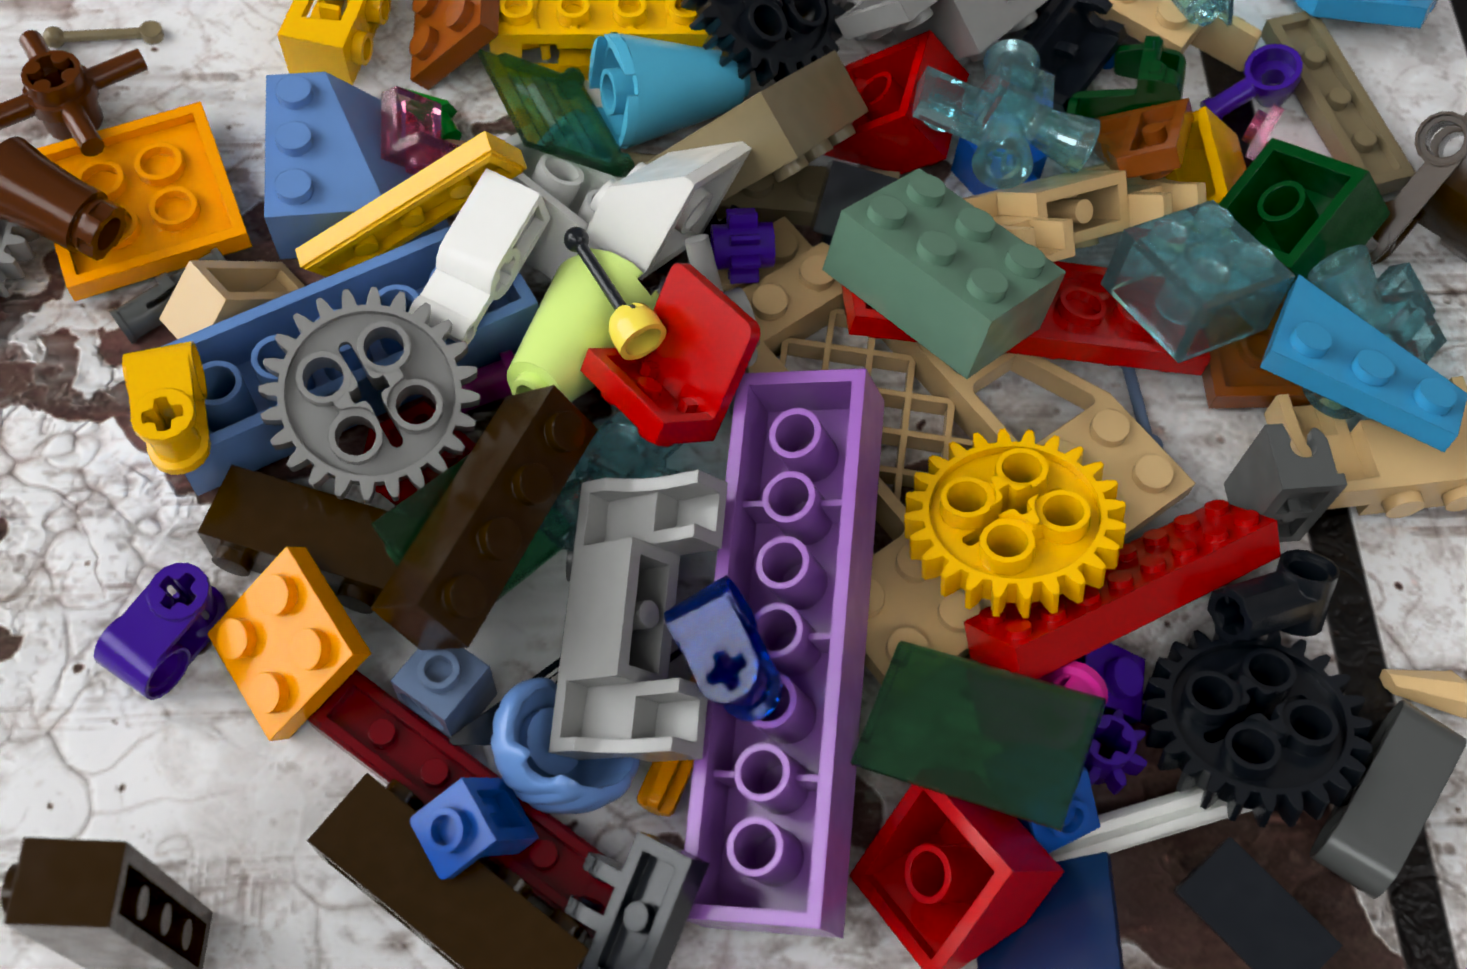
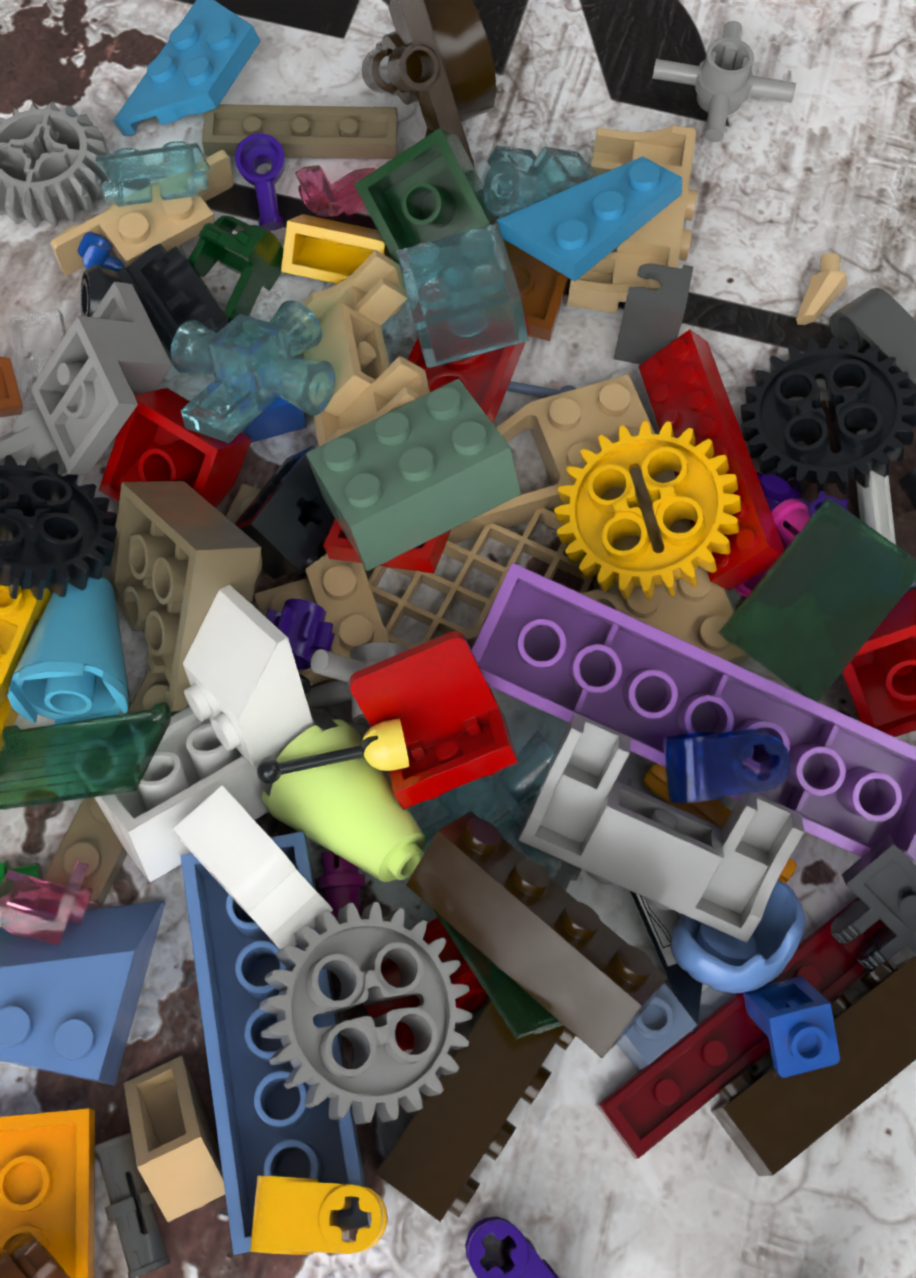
camera: 70 degrees left, 5 degrees up
light orange plate [207,546,372,741] -> none
yellow tile [295,131,527,277] -> none
dark orange wing [1080,98,1194,180] -> none
black piece [1207,549,1340,645] -> none

